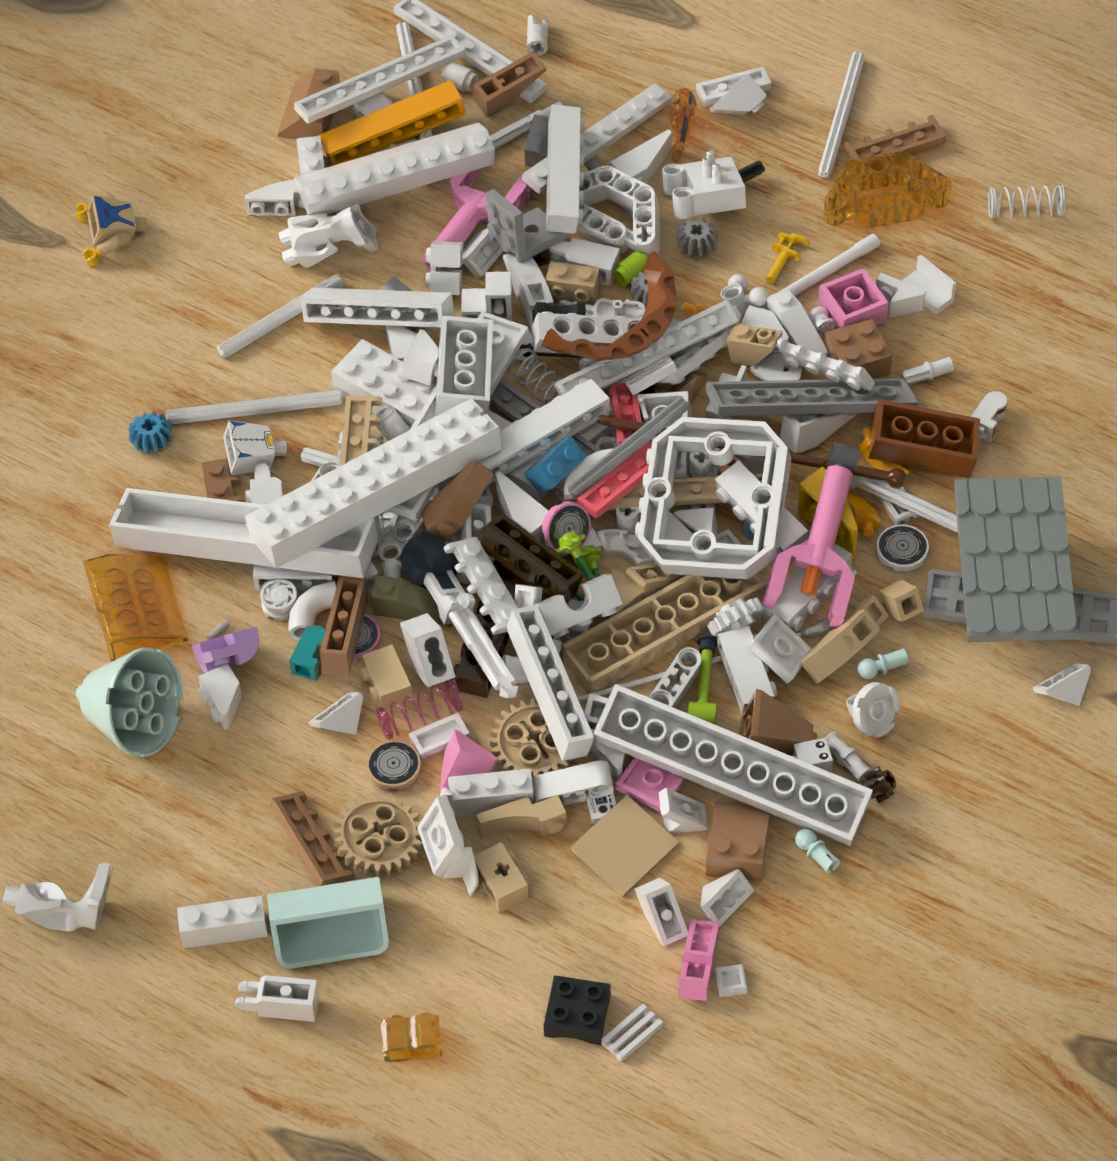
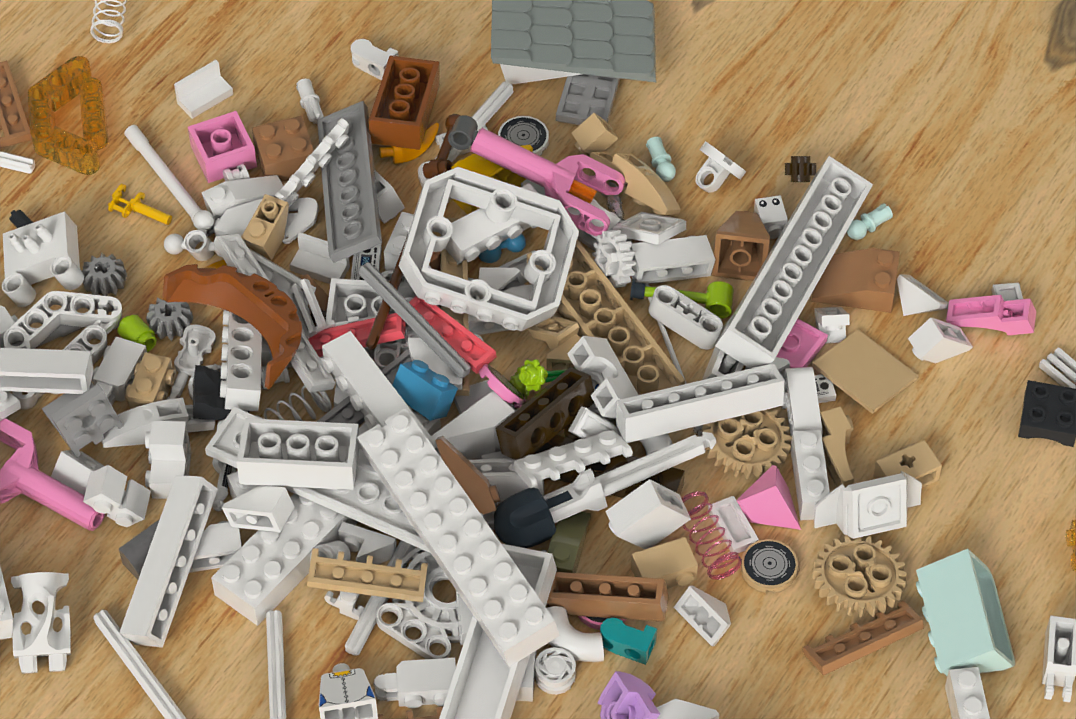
camera: 90 degrees left, 0 degrees up
white tile [597,529,655,566] -> none
white pin [825,731,871,782] -> none
white slope [876,273,926,318] -> none
white slope [1033,663,1091,706] -> none

